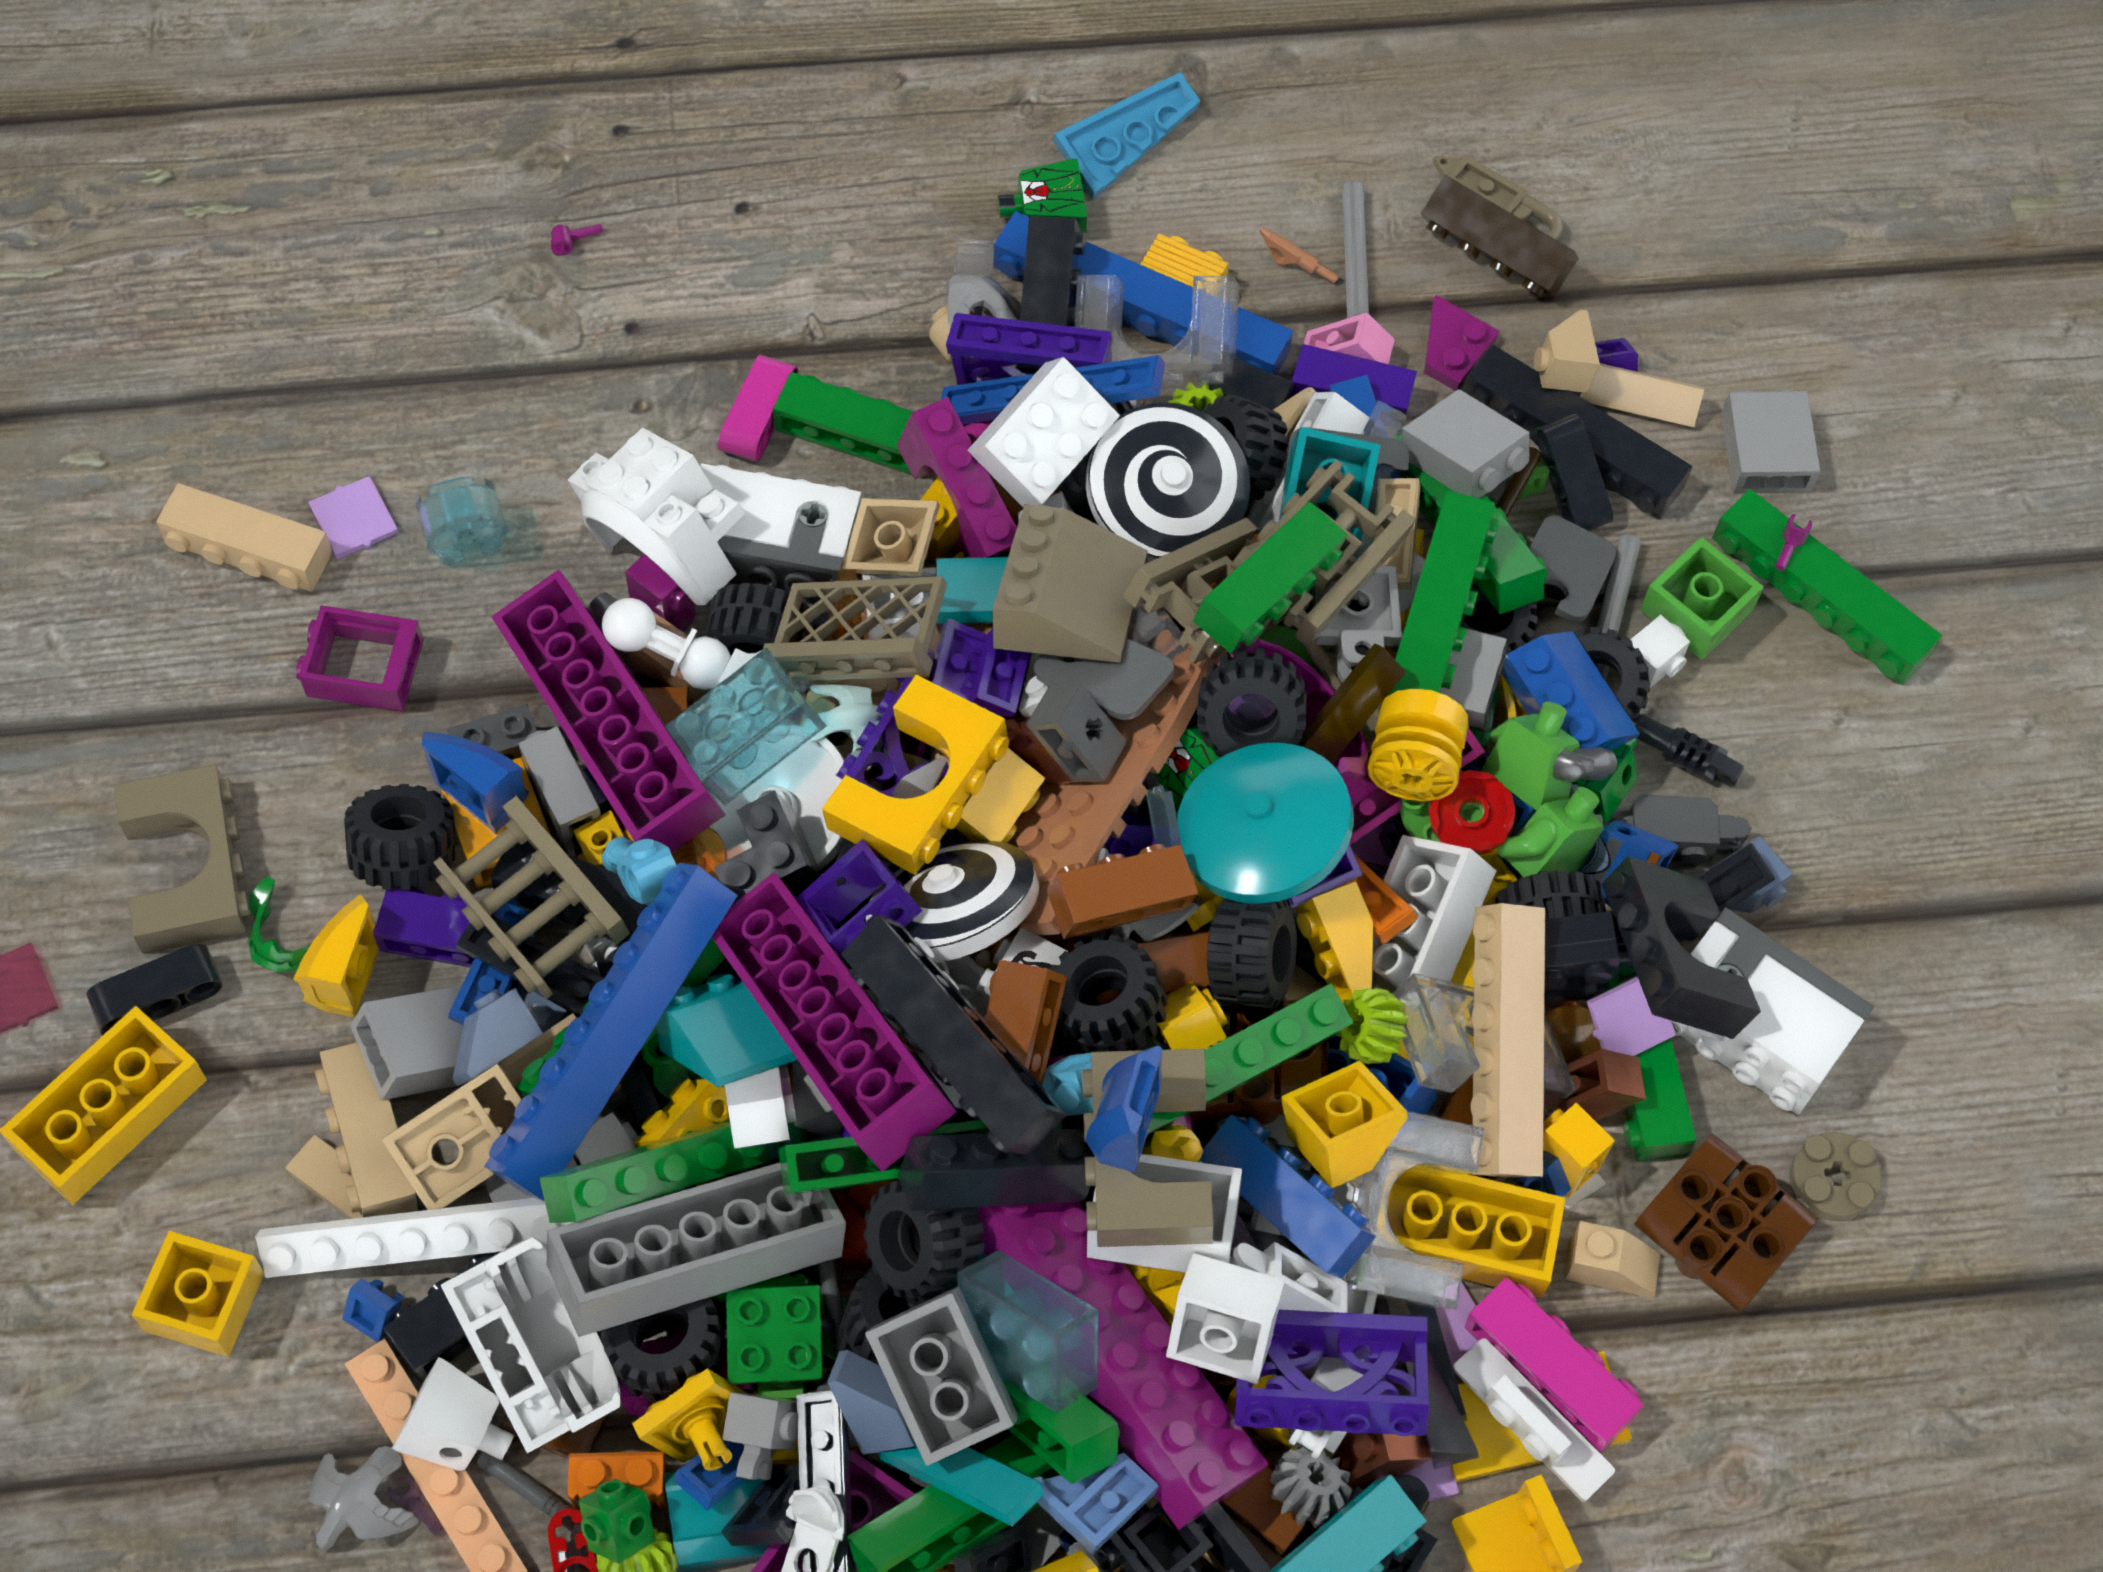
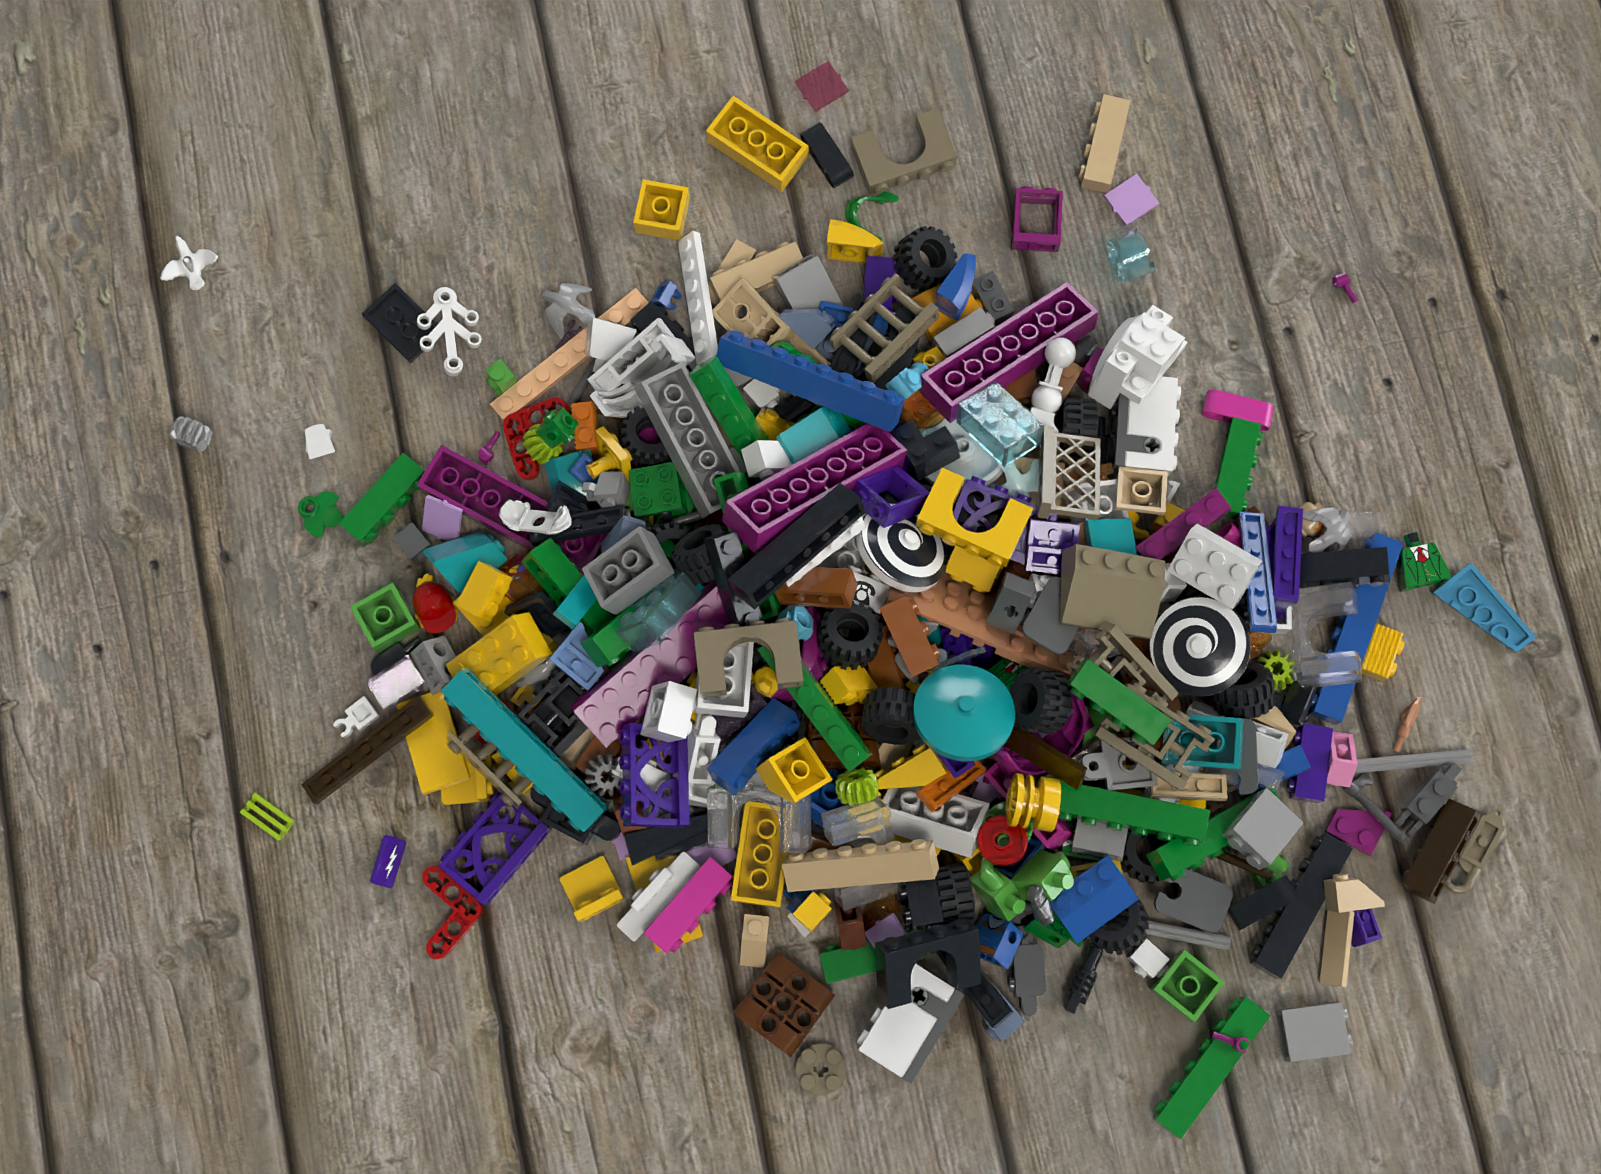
camera: 90 degrees right, 15 degrees up
light grey slope [892,756,948,799] -> none
blue slope [1086,1046,1162,1173] -> none
none -> dark grey piece [1345,772,1408,844]
none -> dark grey hinge [1393,763,1462,838]

